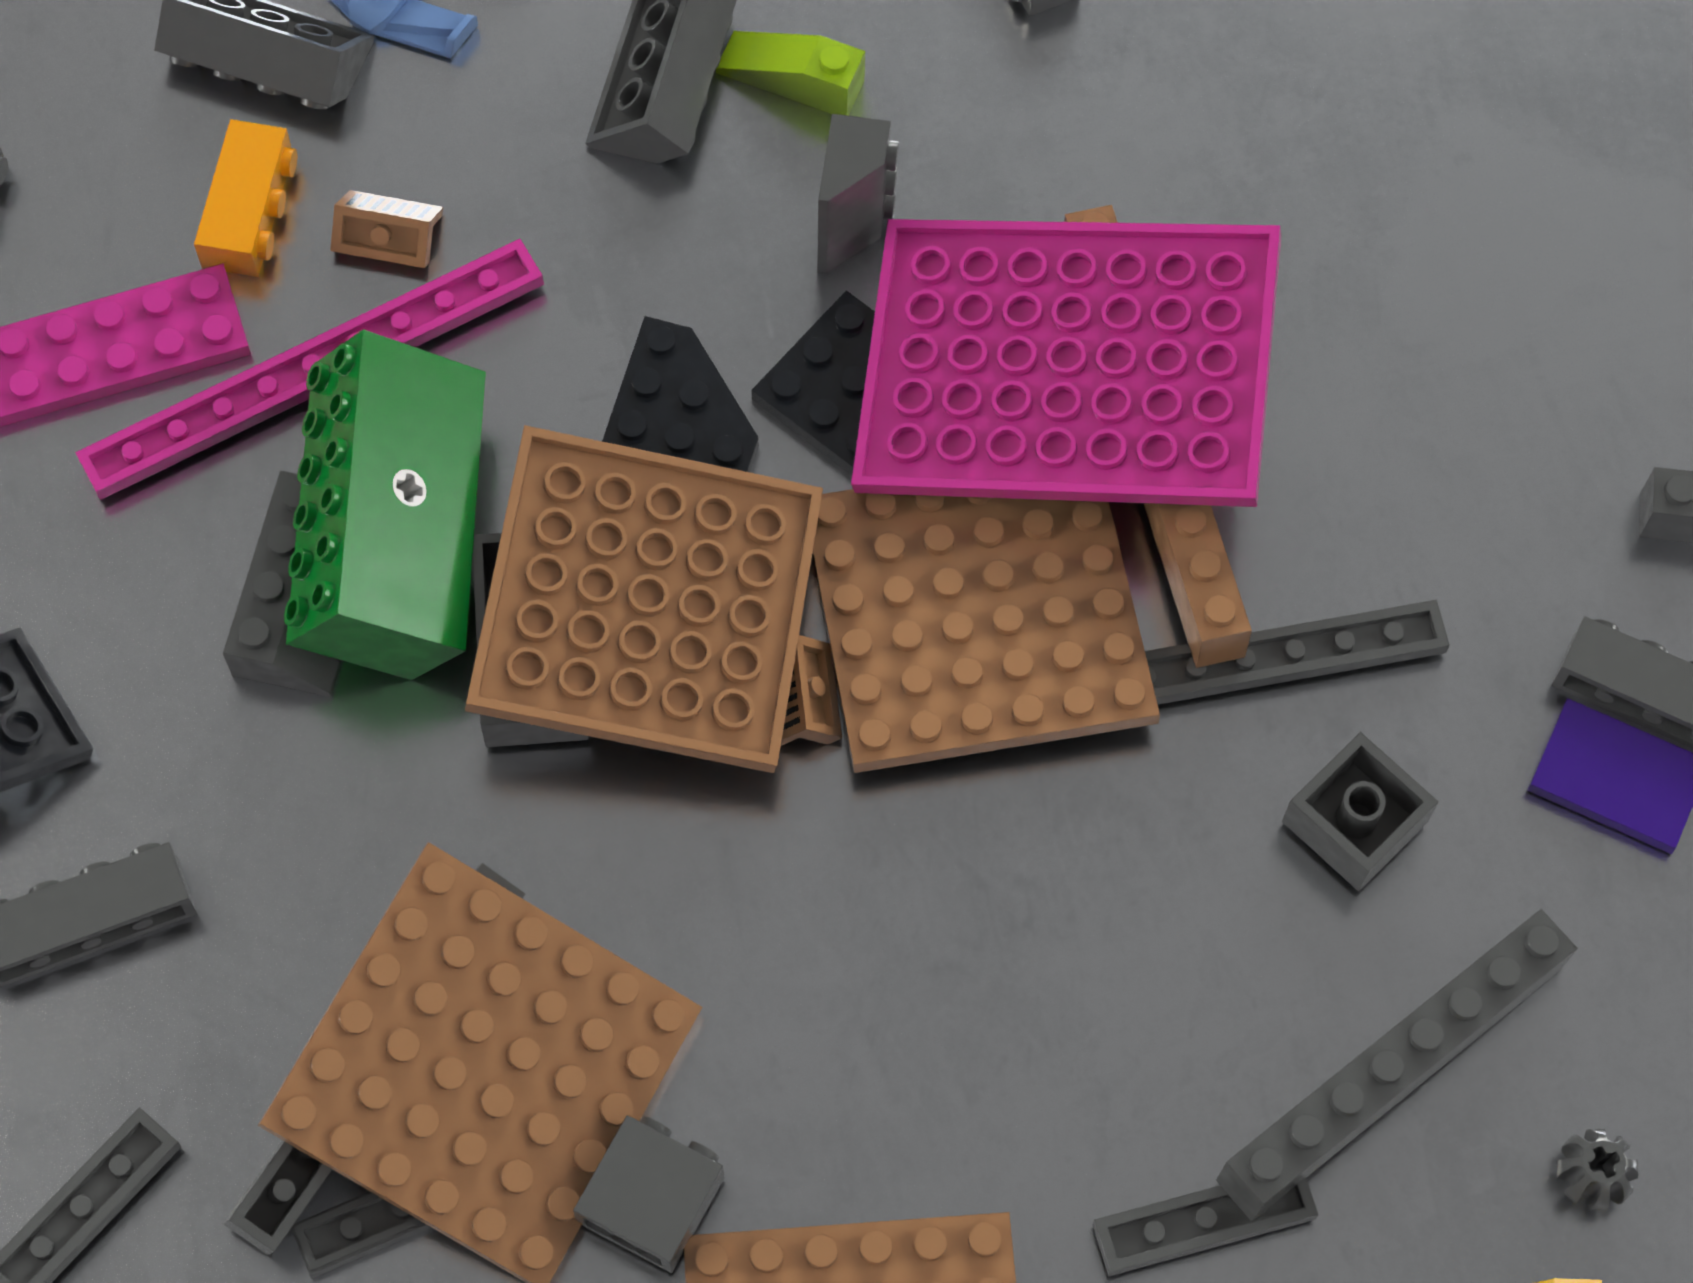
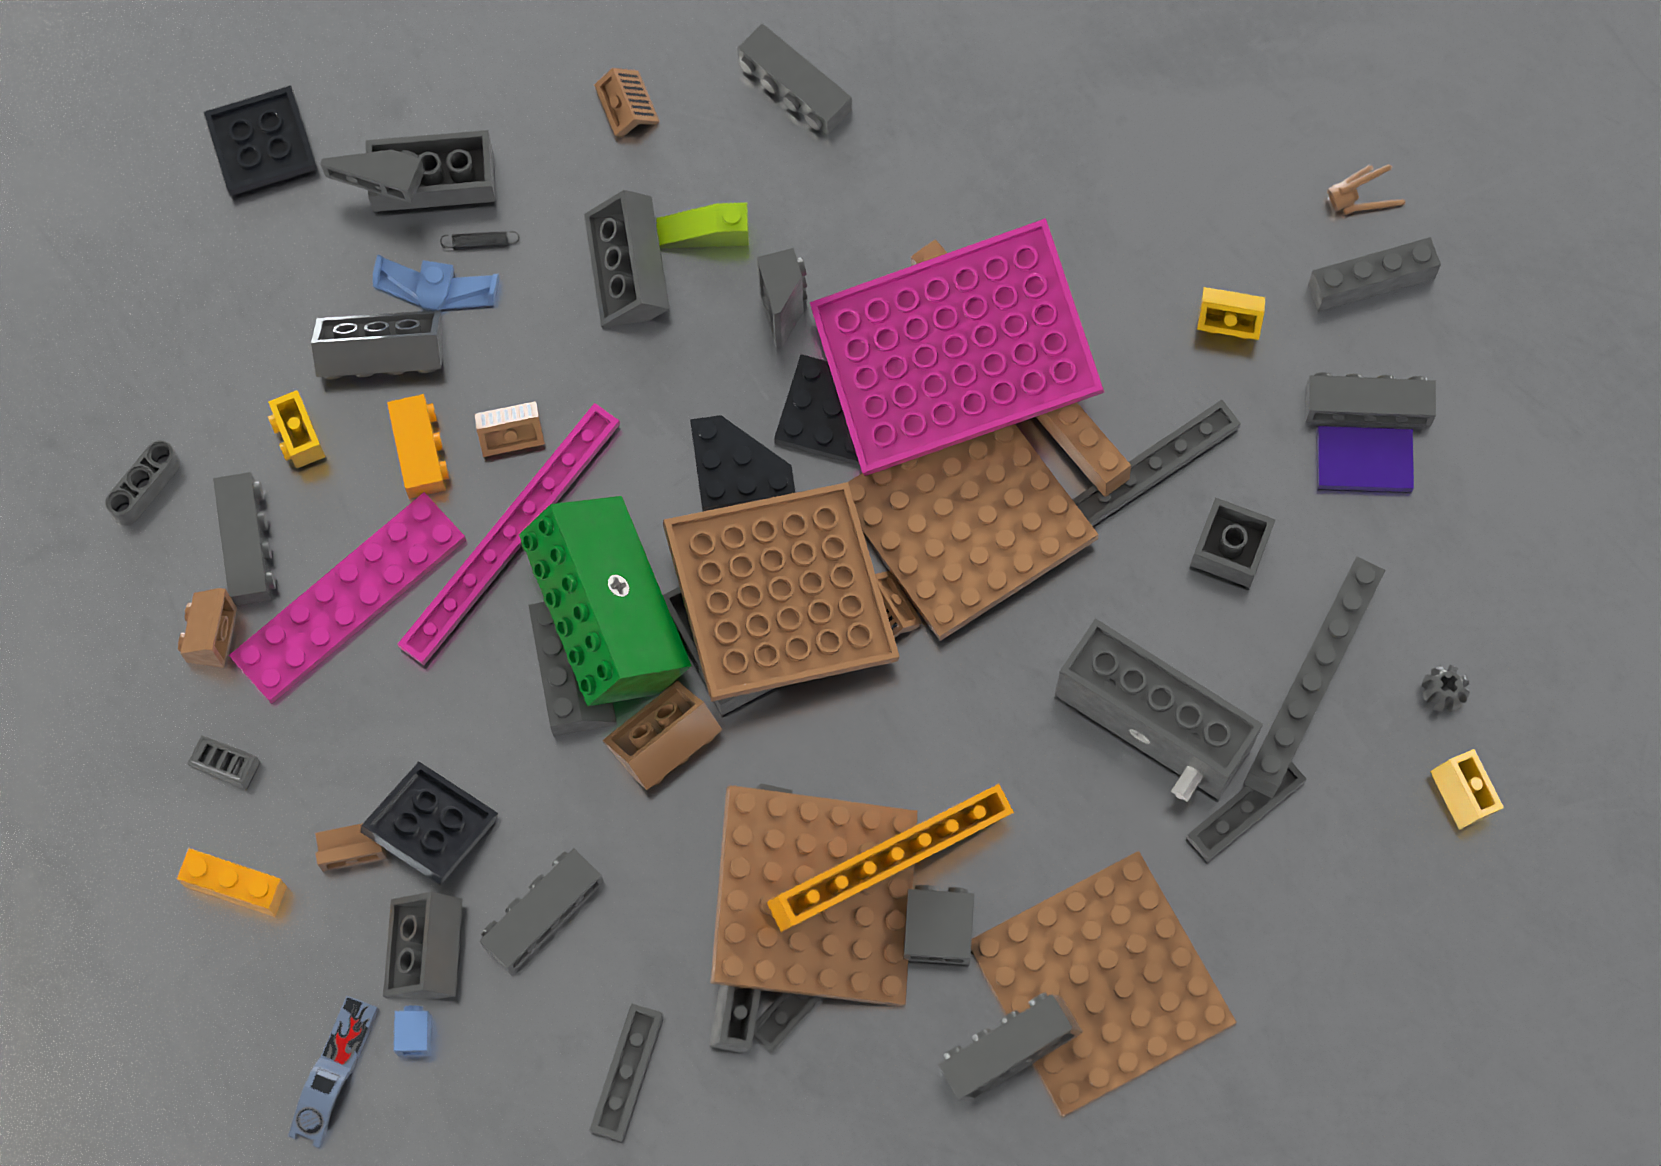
camera: 20 degrees left, 5 degrees up
none -> yellow brick [268,390,326,469]
none -> medium nougat slope [603,681,722,790]
none -> light orange brick [766,784,1014,932]
none -> dark grey piece [1055,618,1263,801]
none -> yellow brick [1197,287,1265,340]

